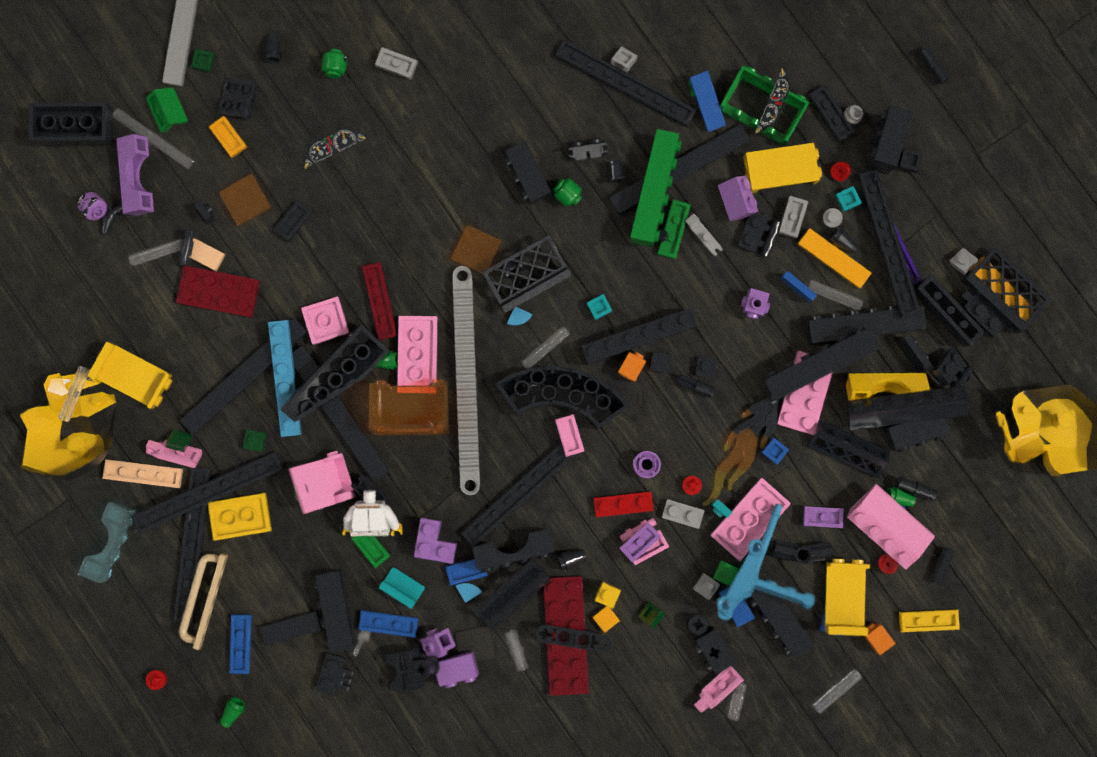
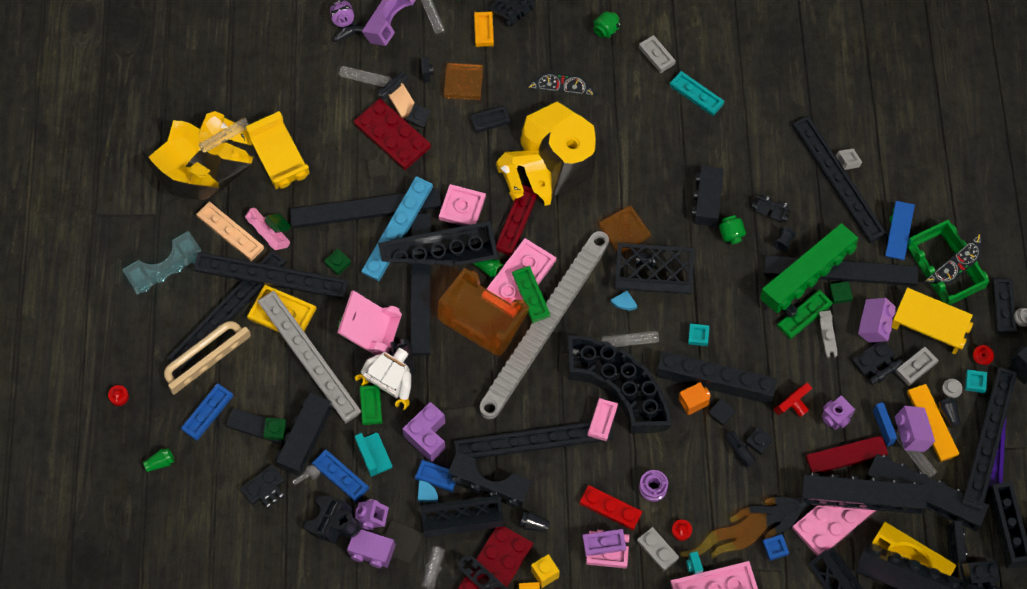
camera: 35 degrees right, 20 degrees down
none -> light grey tile [258,291,361,424]
none -> dark green plate [264,418,286,440]
none -> black plate [406,103,431,128]
none -> yellow piece [496,102,597,206]
none -> green tile [512,265,551,323]
none -> teal tile [670,71,725,116]
none -> red tile [773,382,812,417]
none -> dark red tile [806,435,888,474]
none -> dark green tile [829,281,853,304]
none -> medium lavender brick [895,406,935,452]

